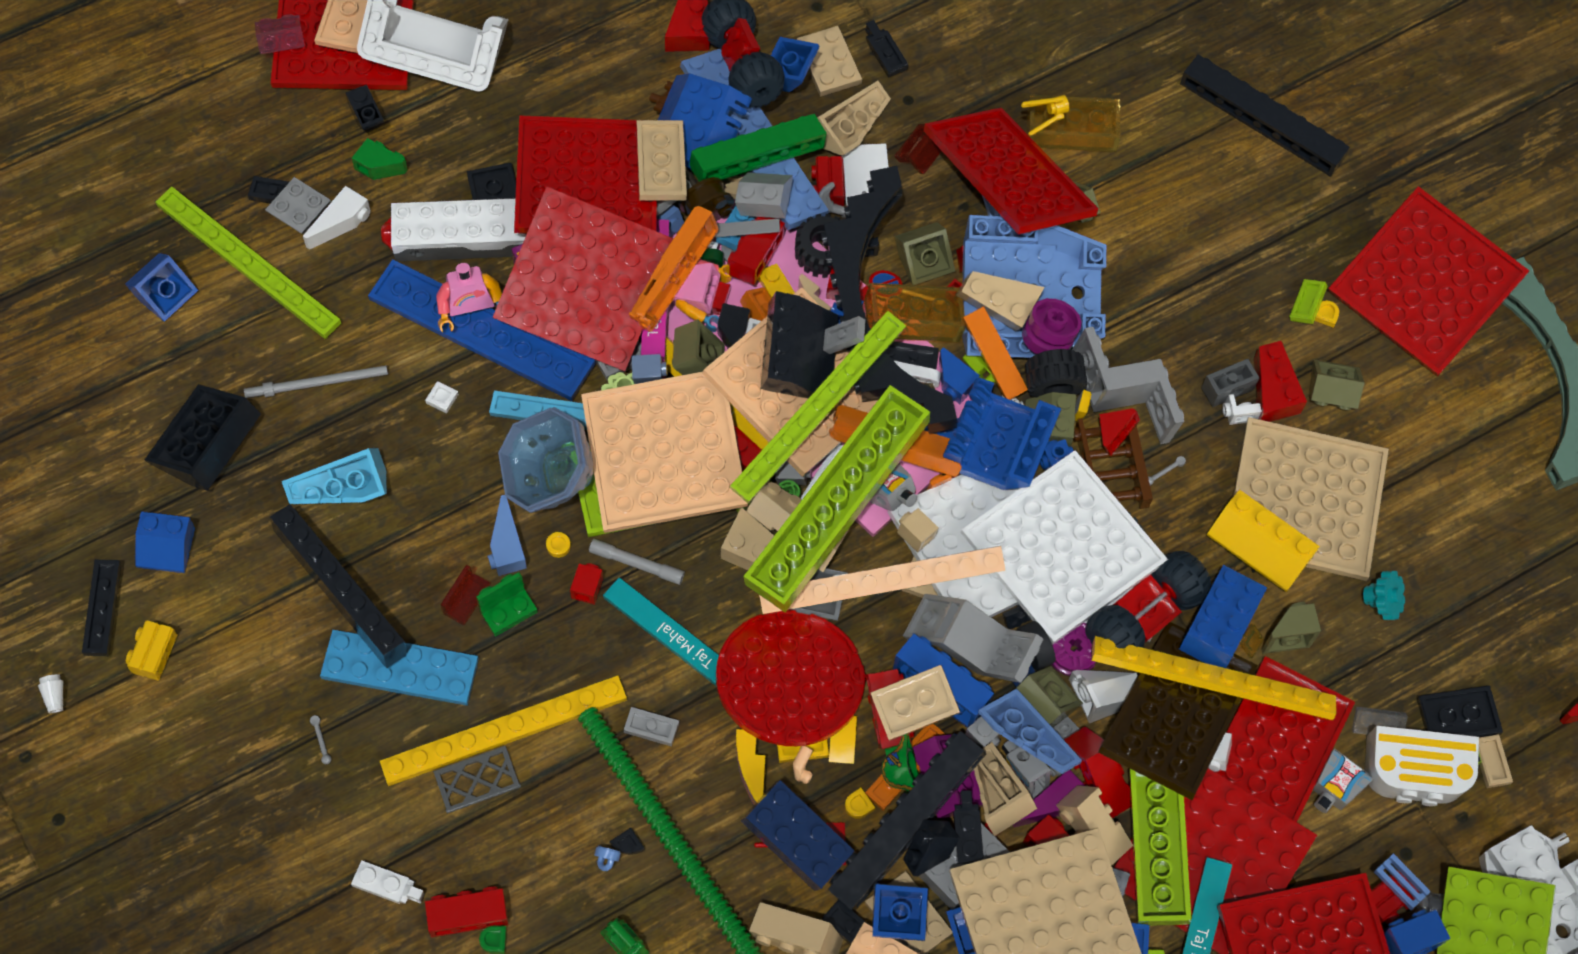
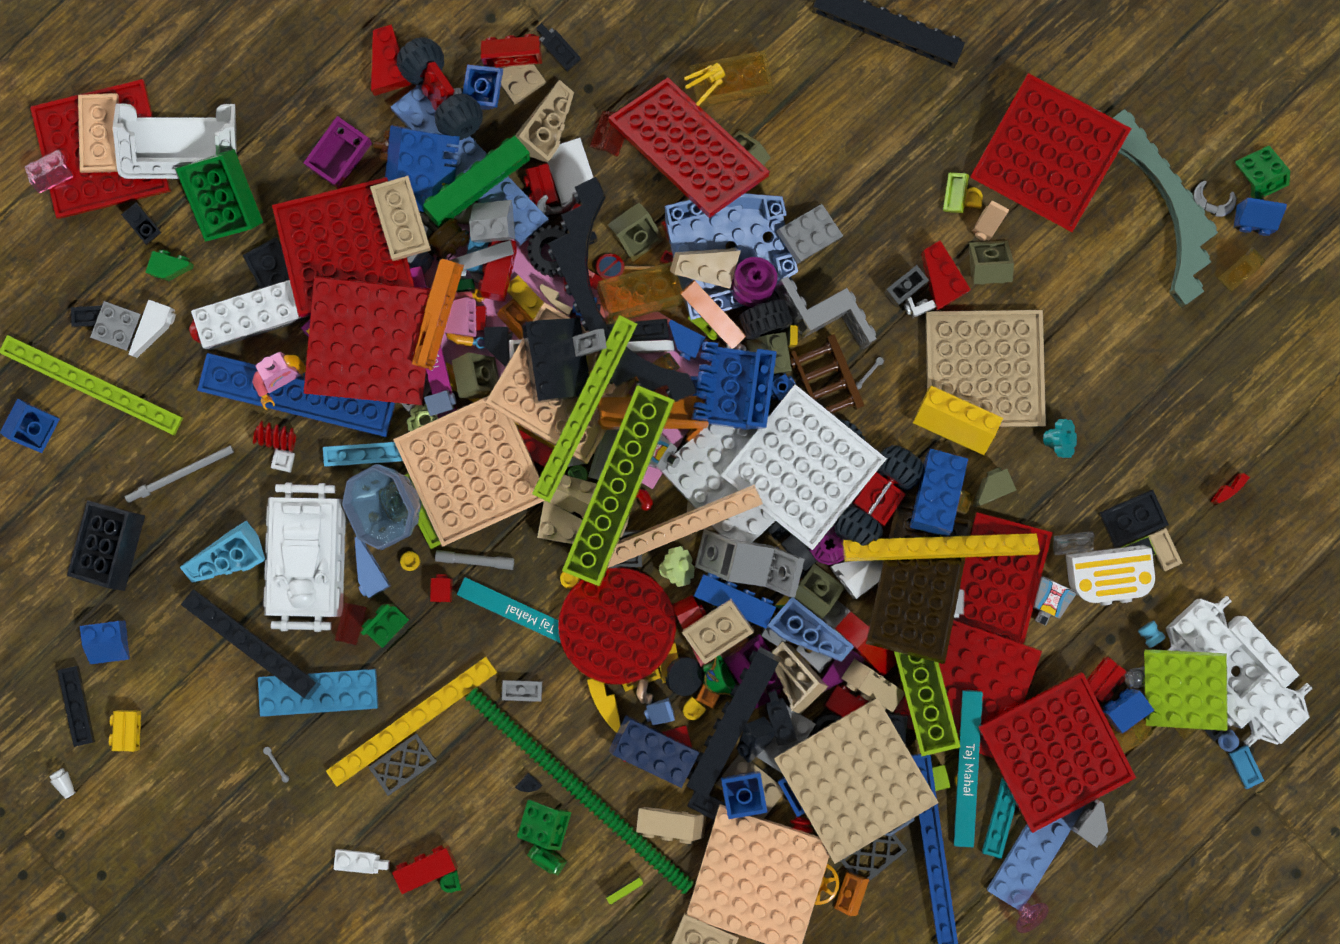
camera: 10 degrees left, 20 degrees up
medium blue tile [594,846,621,871] -> none
tan brick [897,508,939,552] -> none
red slope [1099,408,1140,456] -> none
medium blue tile [1374,853,1431,910] -> none
none -> green slope [176,149,263,242]
none -> red piece [253,421,296,453]
none -> white piece [264,483,346,632]
none -> magenta piece [304,116,372,189]
none -> red slope [481,34,542,68]
none -> green bracket [517,800,572,850]
none -> yellow tile [560,572,580,588]
none -> red arm [636,489,653,511]
none -> medium blue slope [644,698,675,725]
none -> yellowish green plant [659,546,695,587]
none -> black tile [665,657,703,696]
none -> light grey plate [776,204,843,264]
none -> light nougat slope [972,201,1009,241]
none -> medium azure wheel [1138,621,1166,648]

